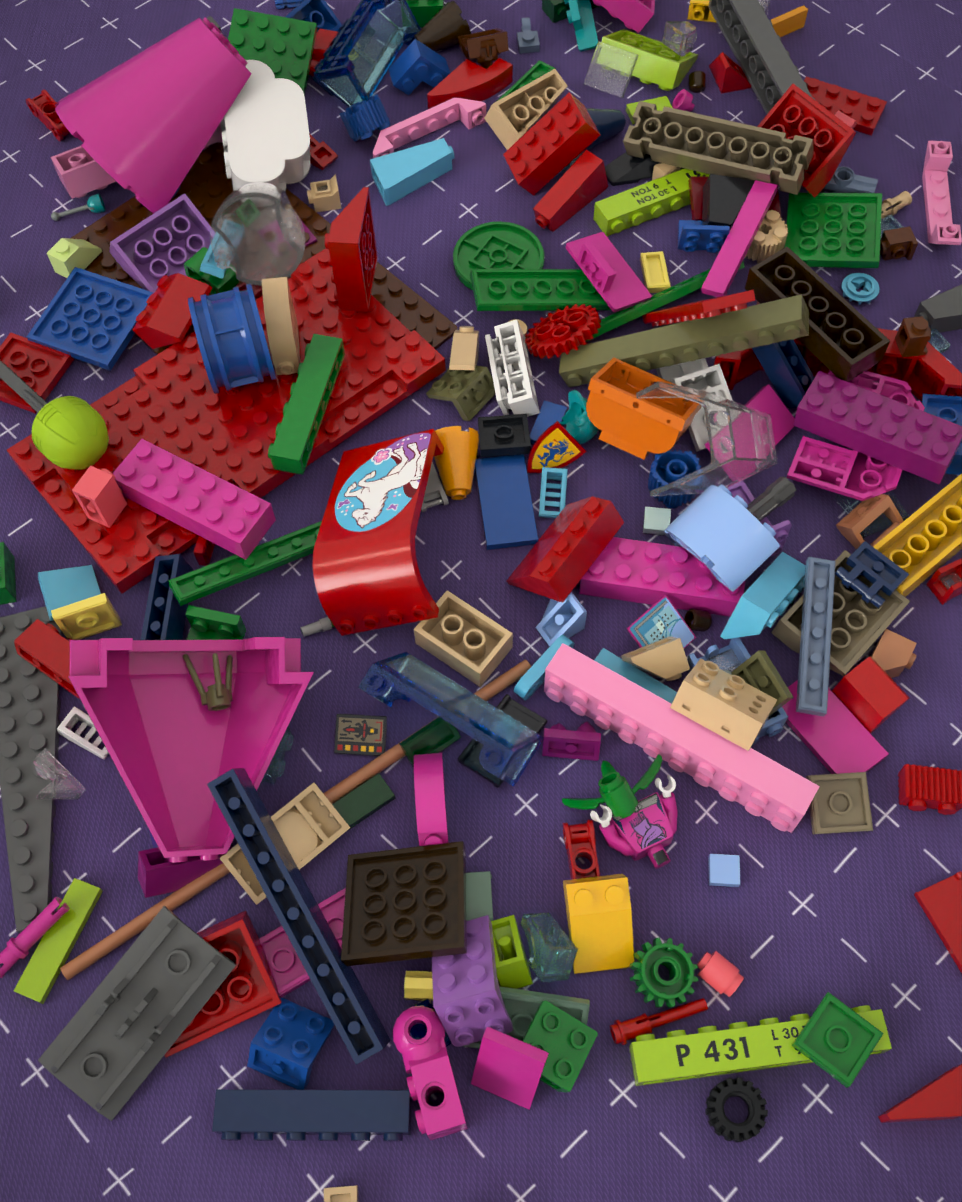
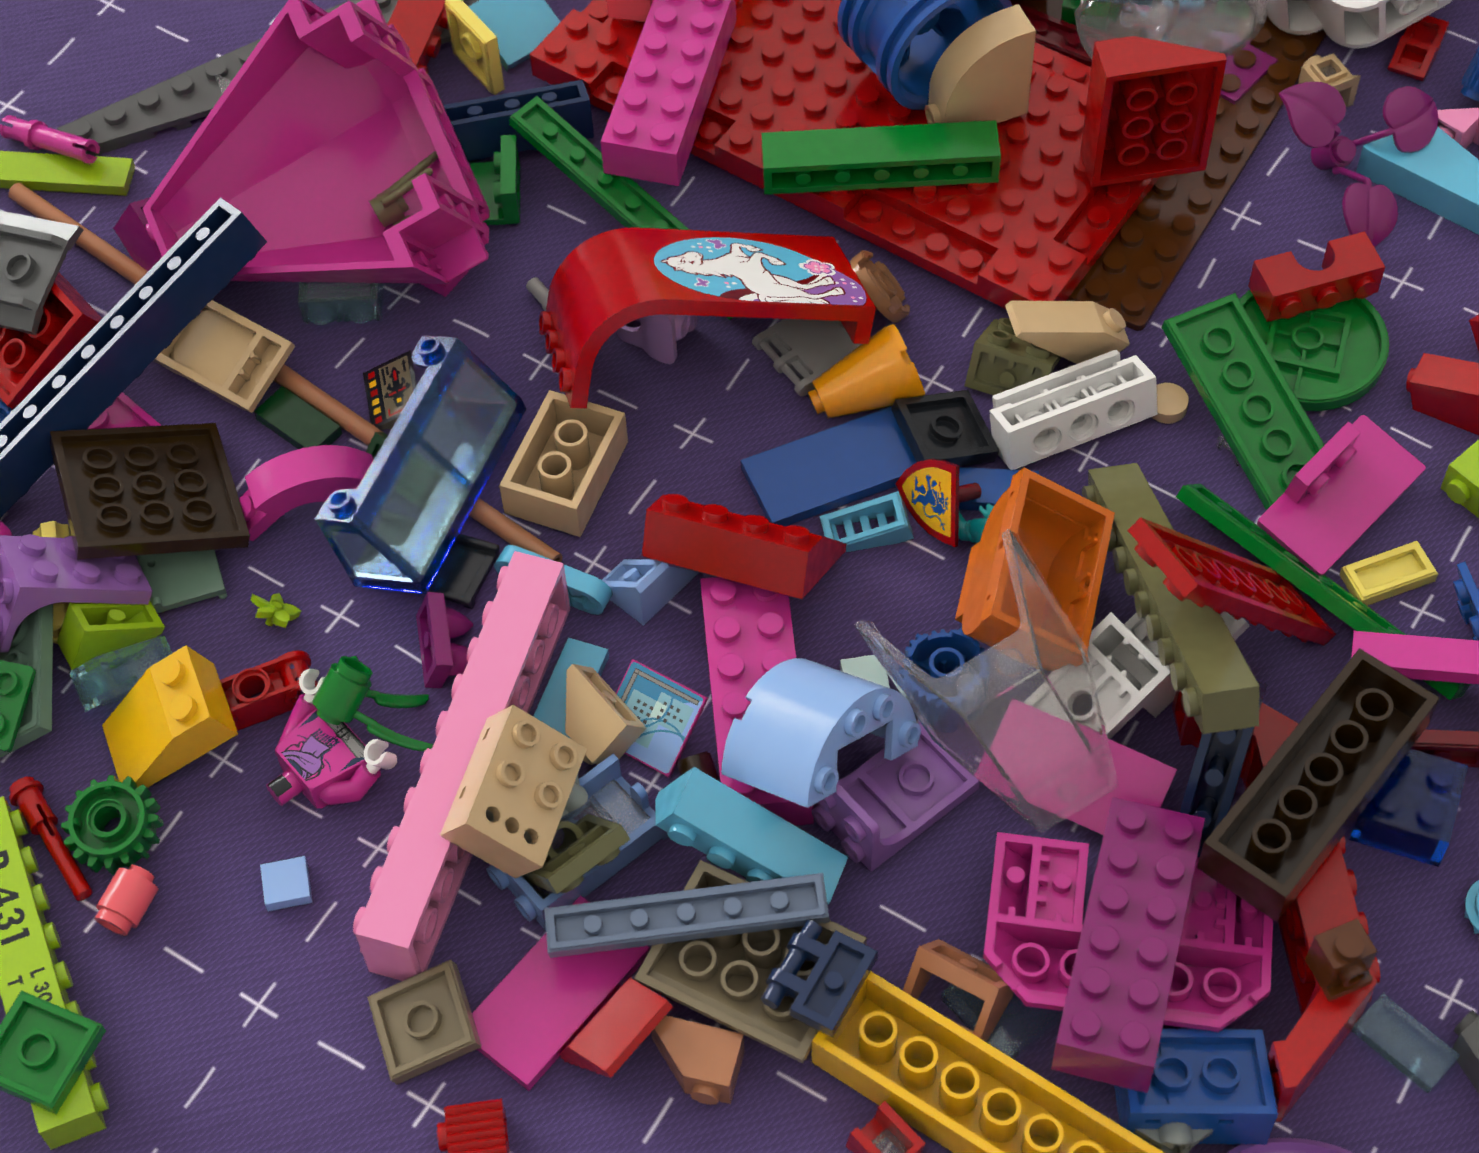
camera: 75 degrees right, 5 degrees down
red gear [524,304,601,359] -> none
dark grey axle [746,477,796,521] -> none
none -> lime plant [250,593,301,628]
none -> medium nougat tile [850,250,910,323]
none -> red arch [1248,231,1385,322]
none -> magenta plant [1279,82,1438,248]

